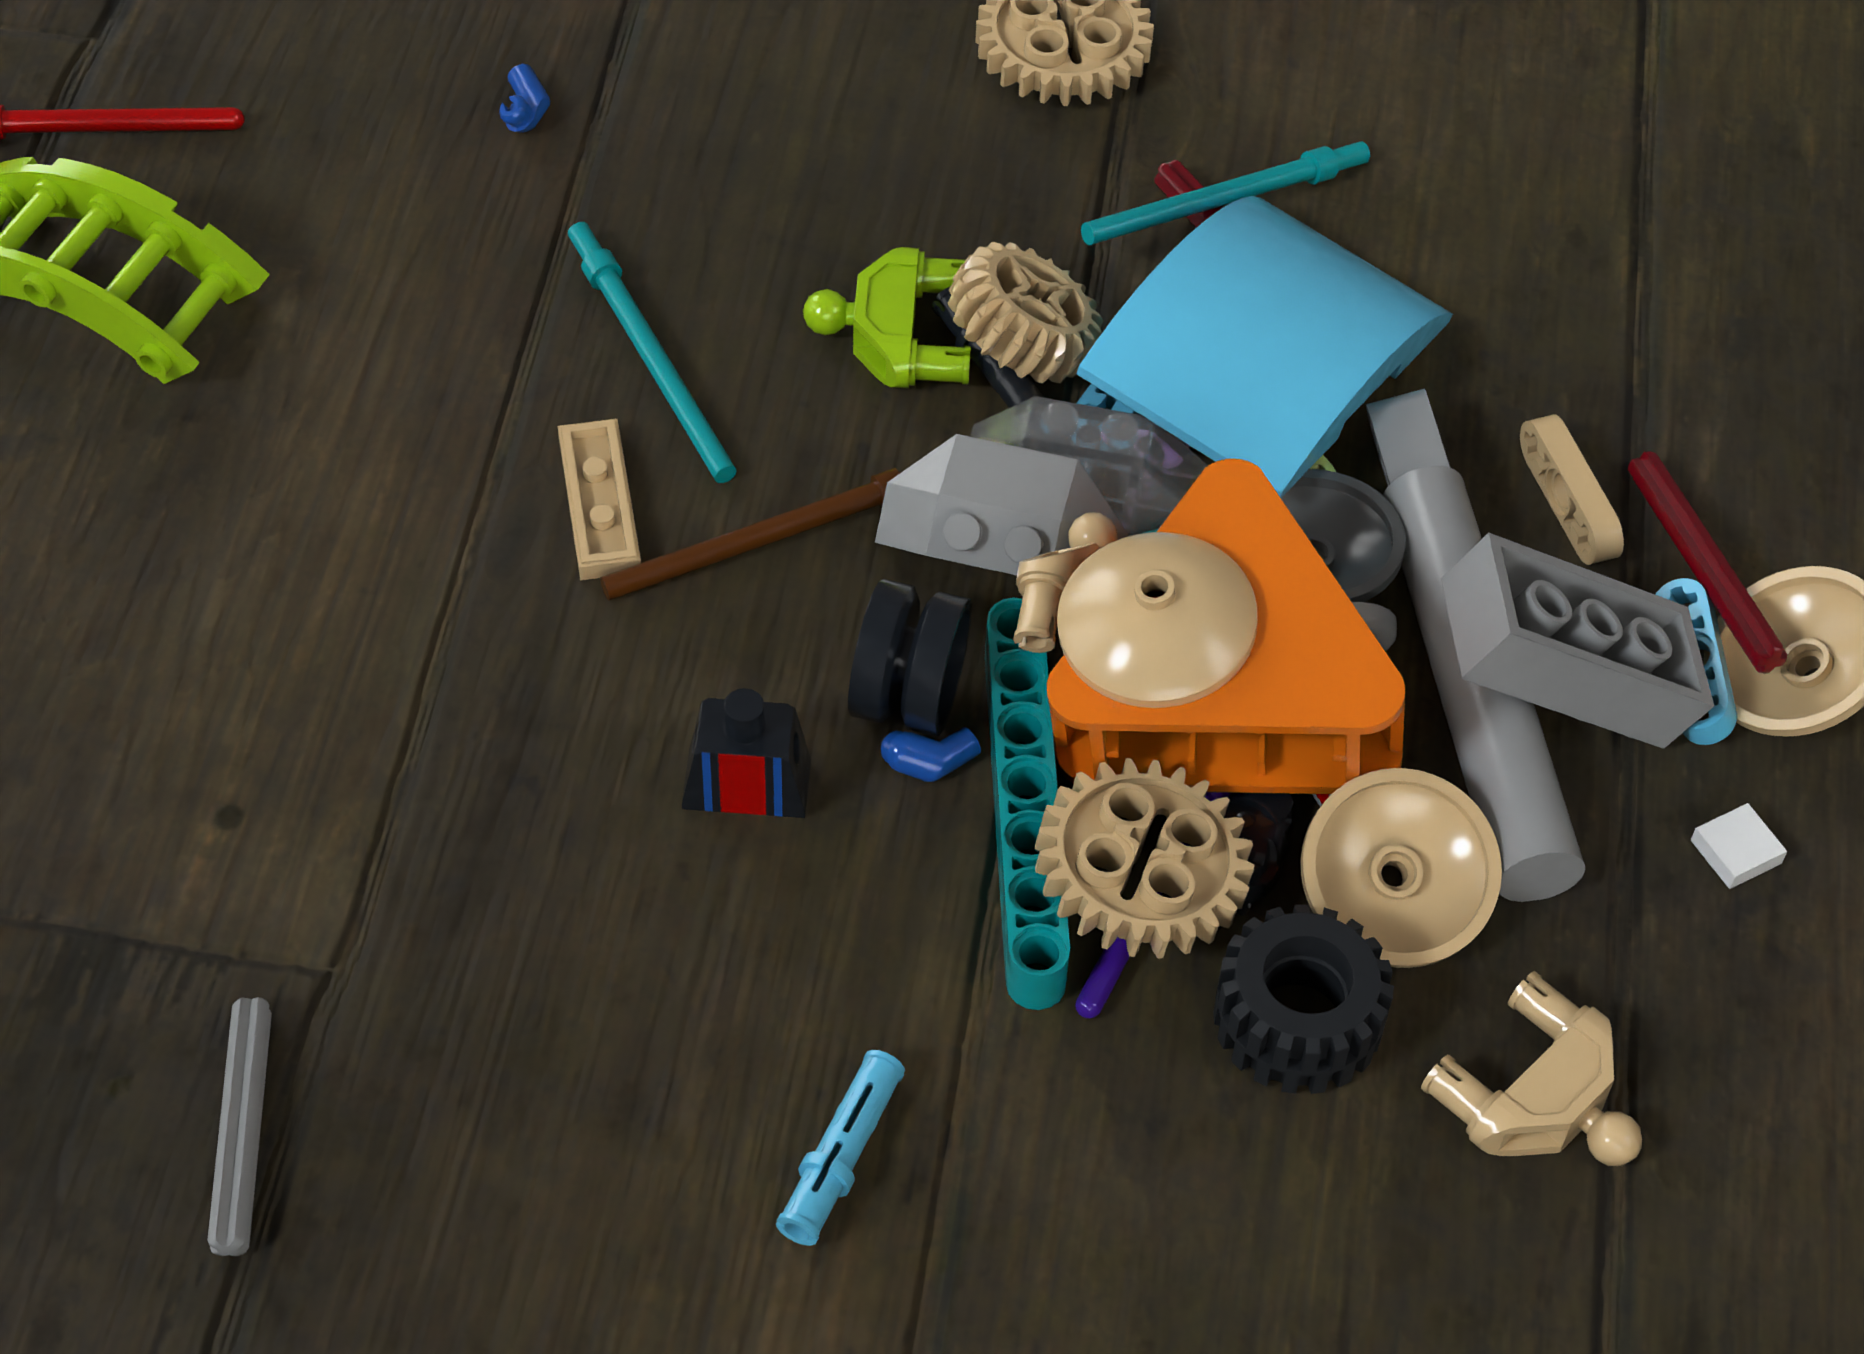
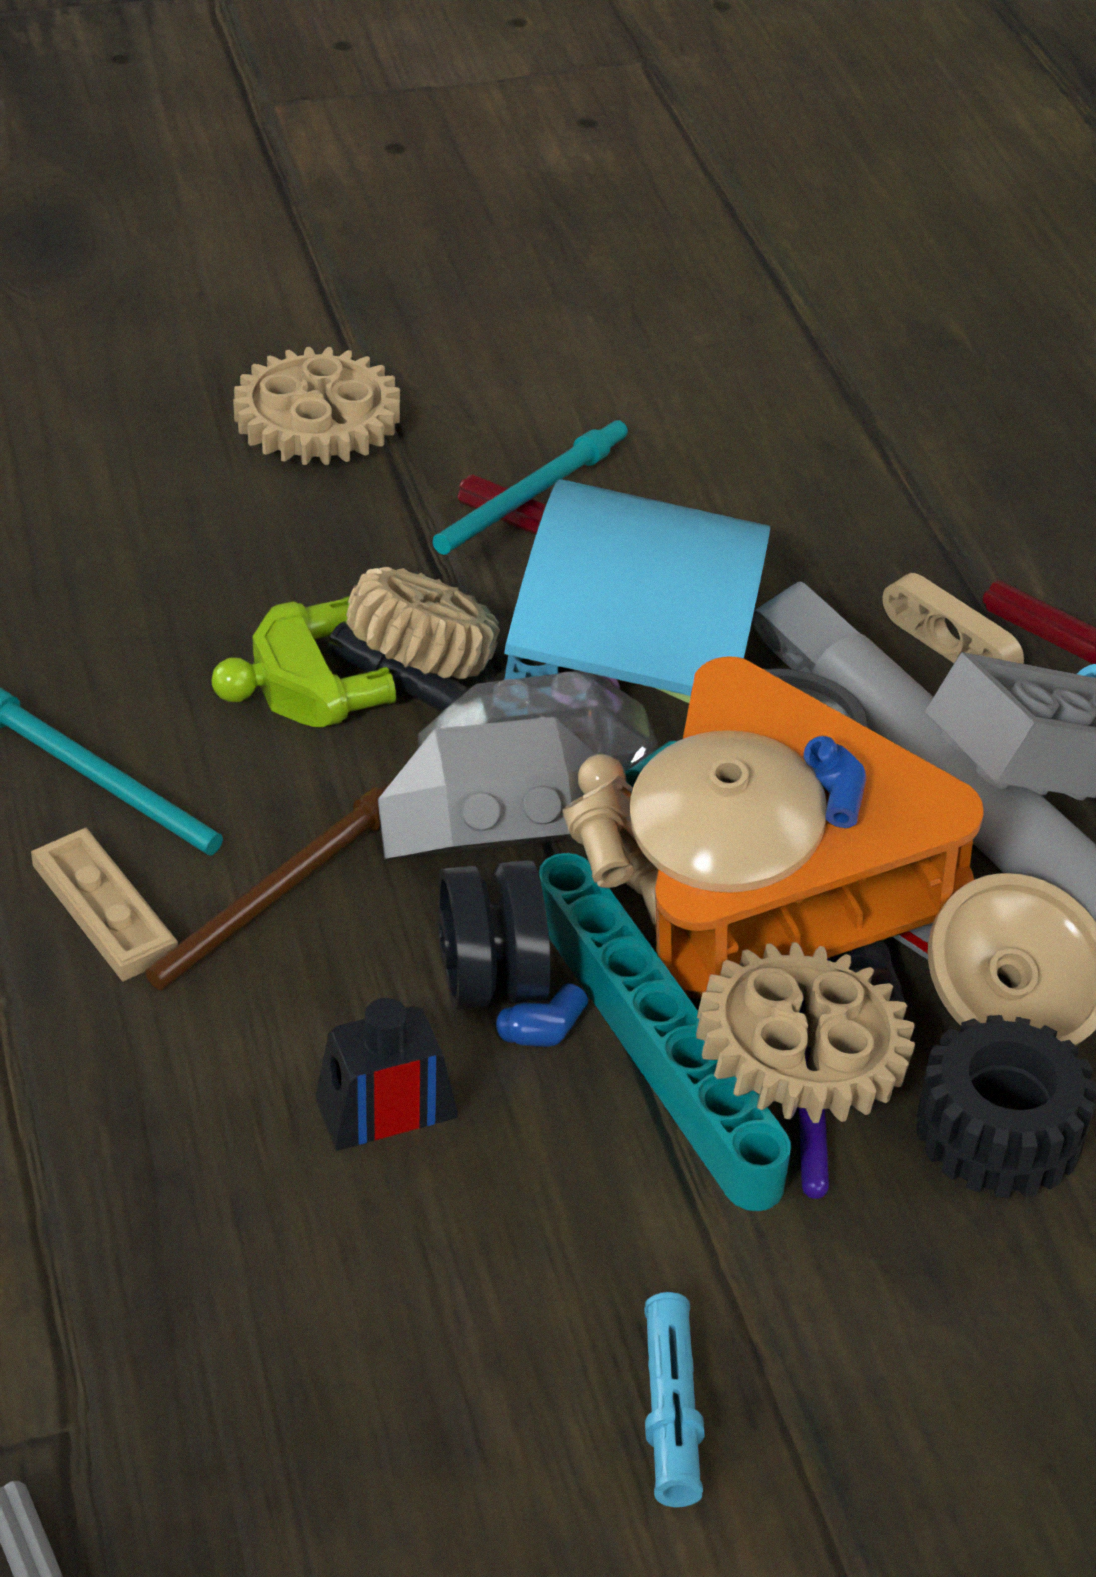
camera: 25 degrees left, 10 degrees down
none -> blue arm [803,736,867,828]

